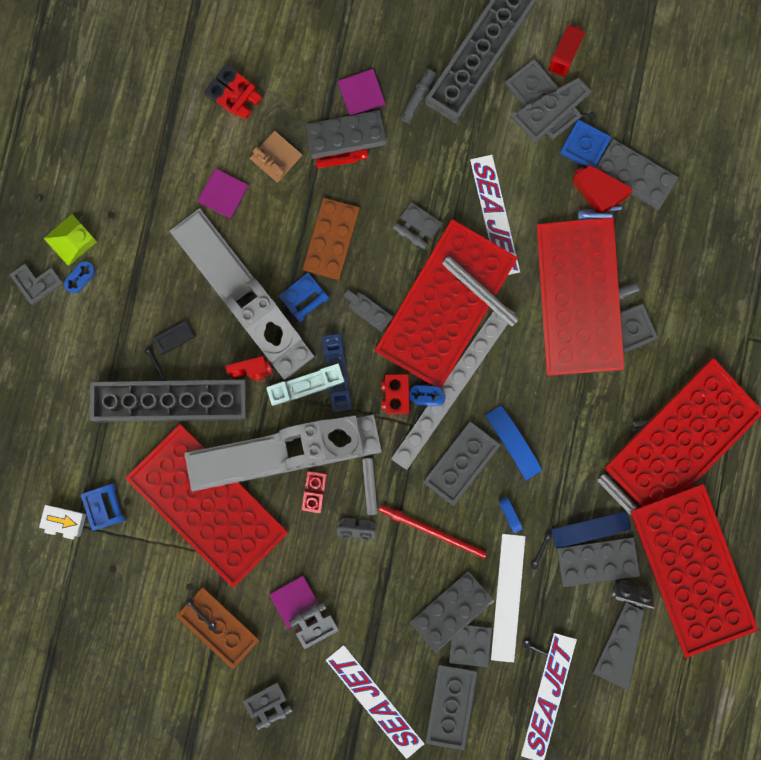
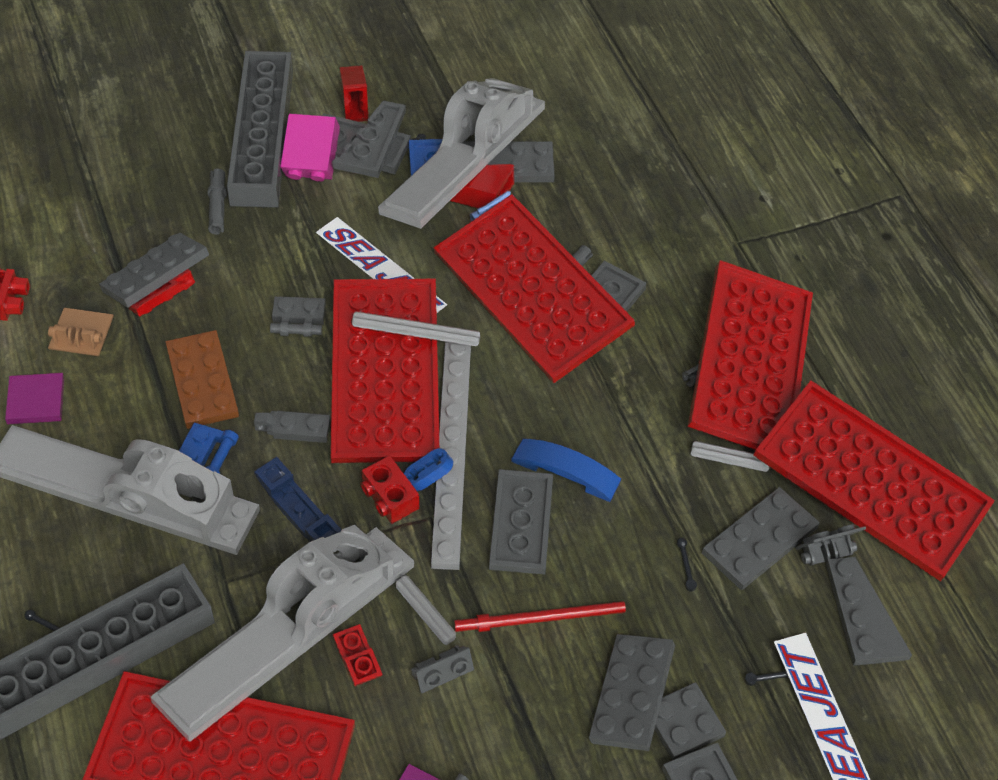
camera: 40 degrees left, 30 degrees down
black tile [153,320,195,356] -> none
red plate [225,356,273,382] -> none
light aqua slope [266,363,345,406] -> none
magenta tile [338,69,385,116] -> none
white sticker [491,534,525,662] -> none
blue beam [498,496,523,533] -> none
dark blue slope [551,511,631,548] -> none
none -> dark pink brick [281,114,340,181]
none -> light grey piece [378,78,545,229]

